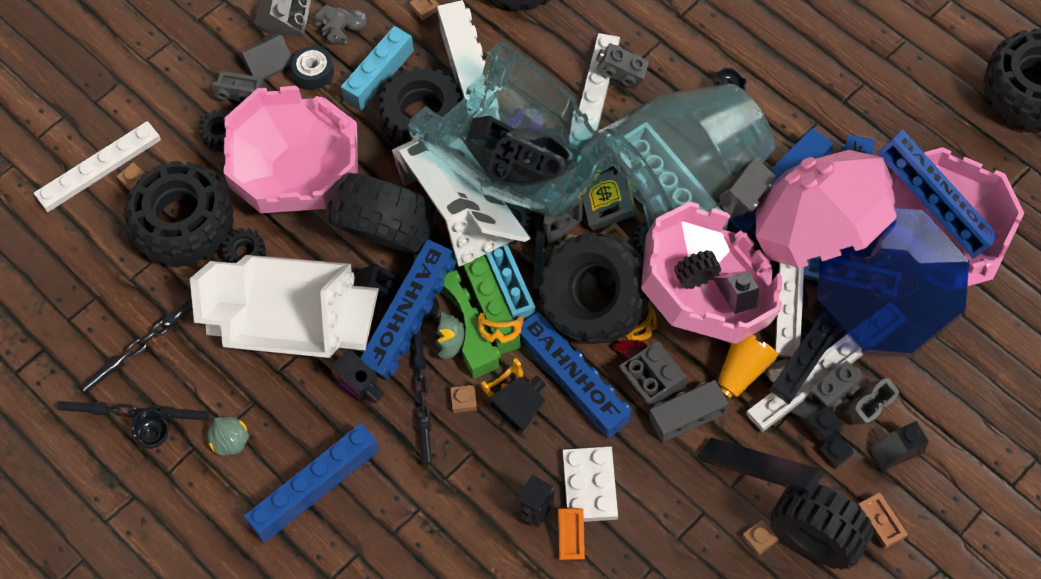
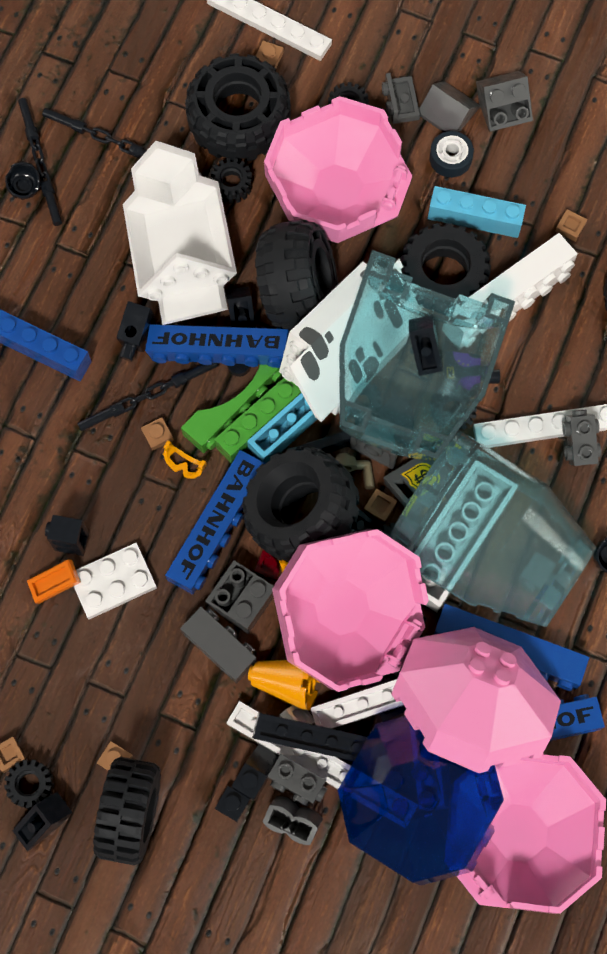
camera: 65 degrees right, 10 degrees up
sand green hair [207,417,249,456] -> none
dark grey animal [314,5,368,45] -> none
sand green hair [435,312,465,359] -> none
light orange helmet [478,313,524,343] -> none
black torso [486,376,546,436] -> none
black panel [488,127,573,186] -> none
black tyre [674,250,722,289] -> none
black tile [698,438,824,494] -> none
black slope [714,271,759,314] -> none
dark grey slope [719,157,775,219] -> none
nougat plate [858,493,908,549] -> none
black slope [869,421,929,472] -> none
blue brick [877,130,998,259] -> none

